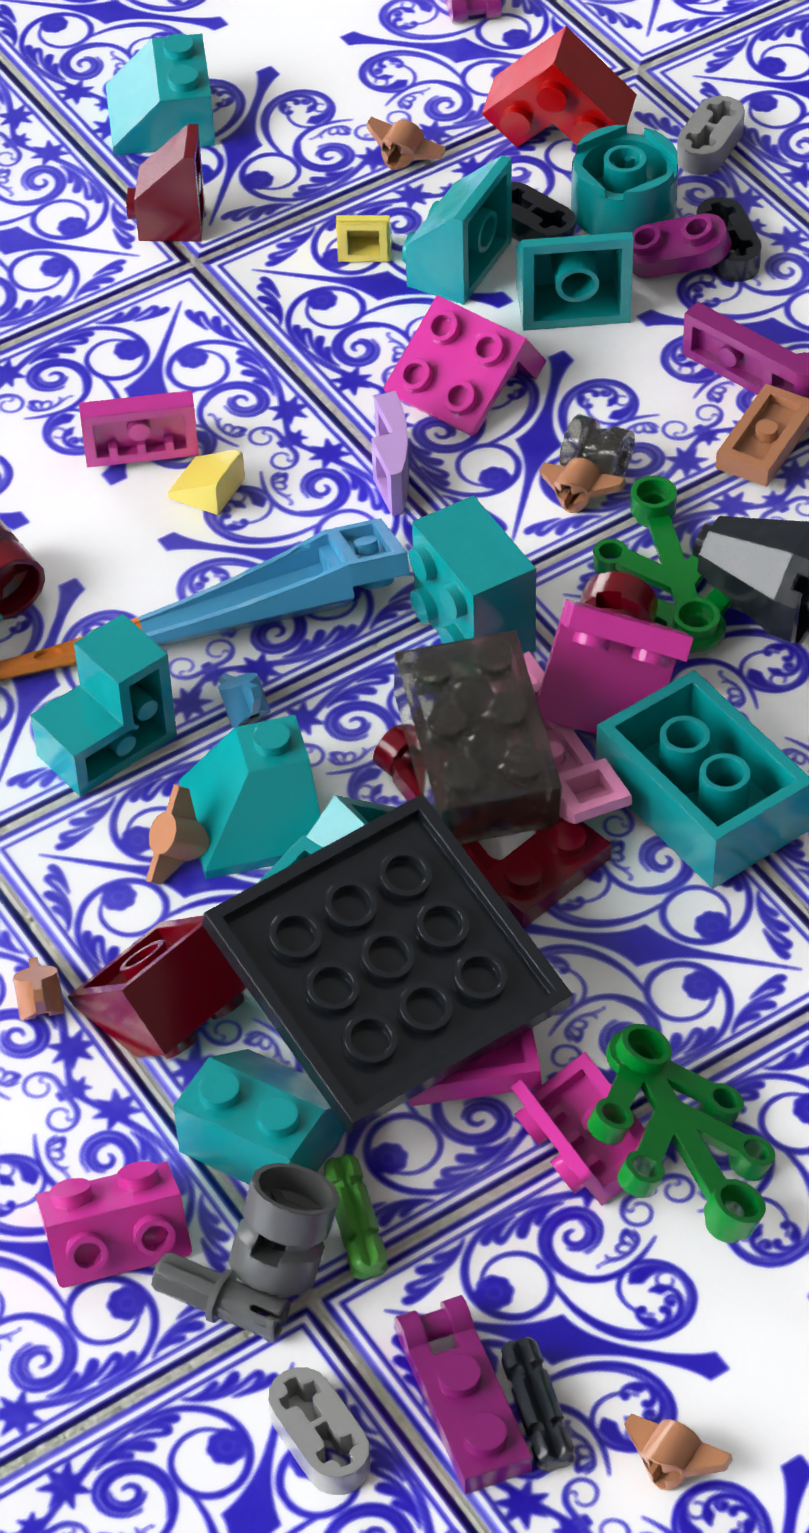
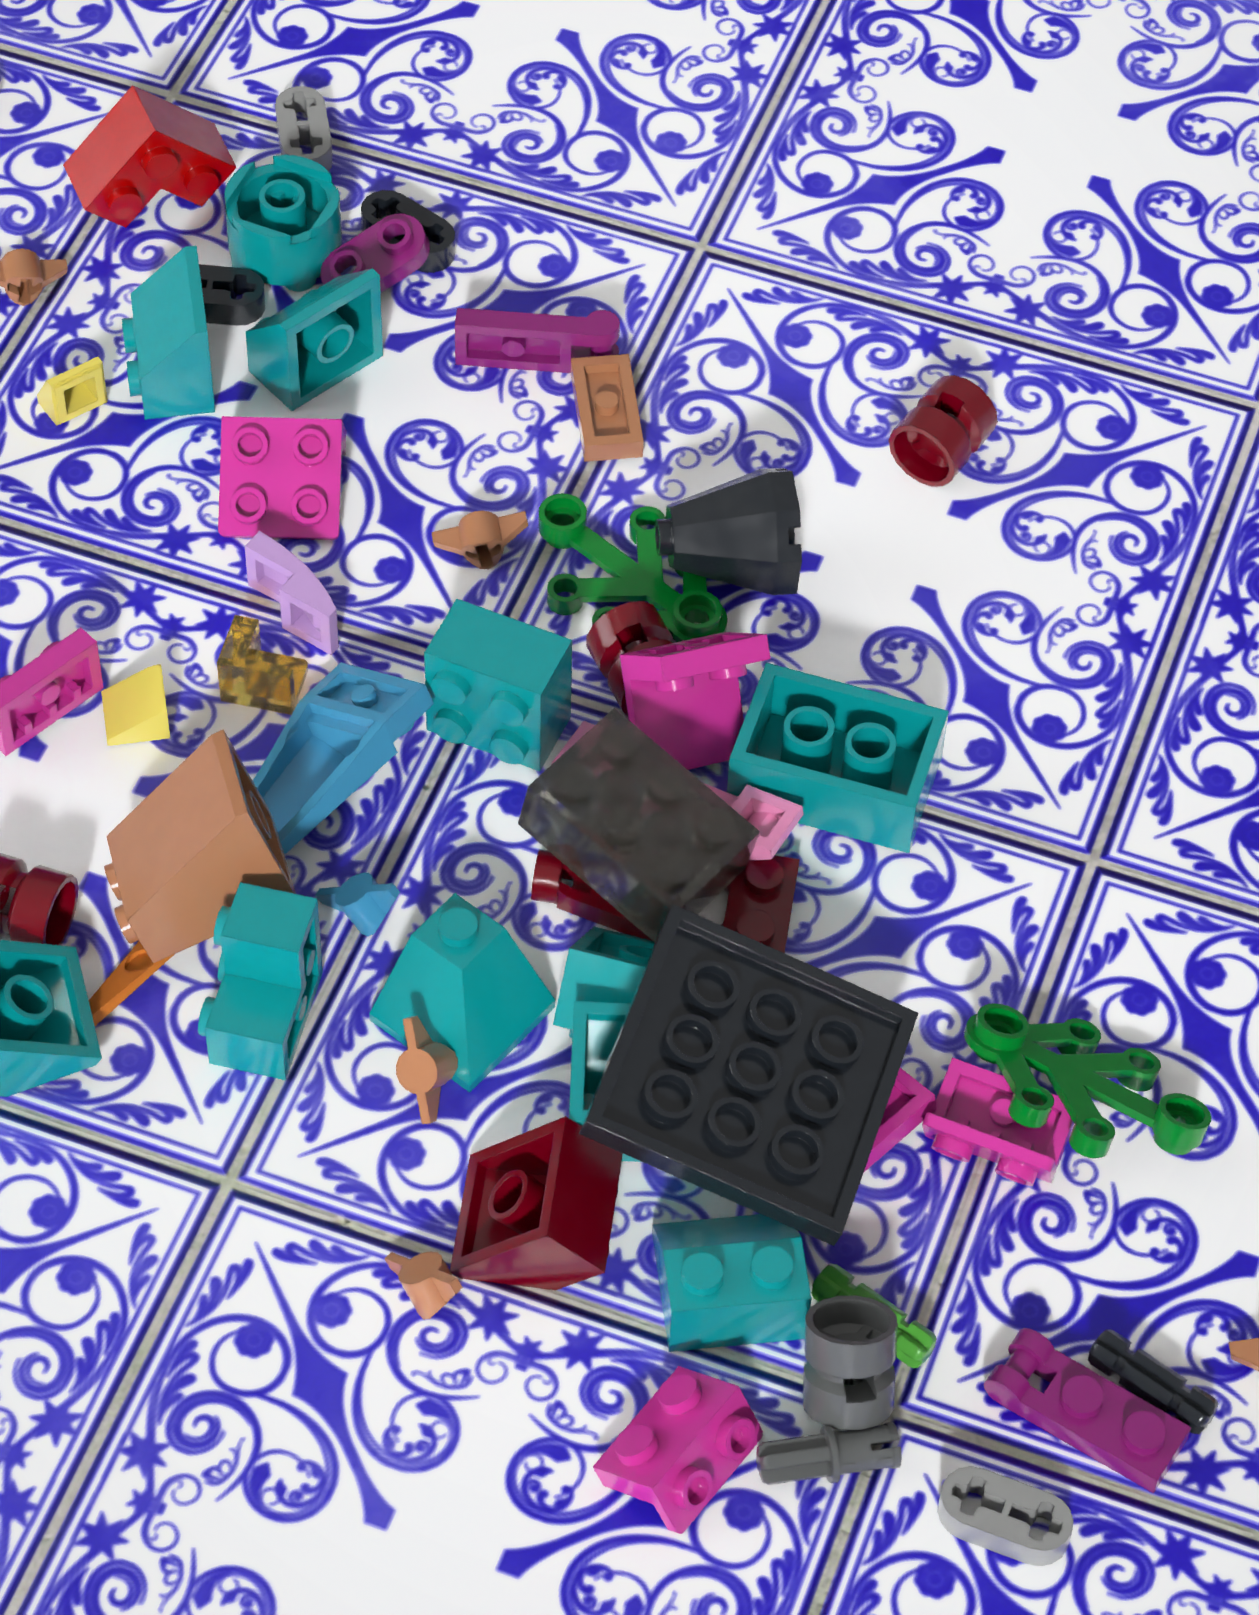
camera: 40 degrees left, 5 degrees up
clear smoke wheel [559,414,635,477] -> none
none -> nougat slope [104,729,296,963]
none -> clear yellow panel [217,615,308,715]

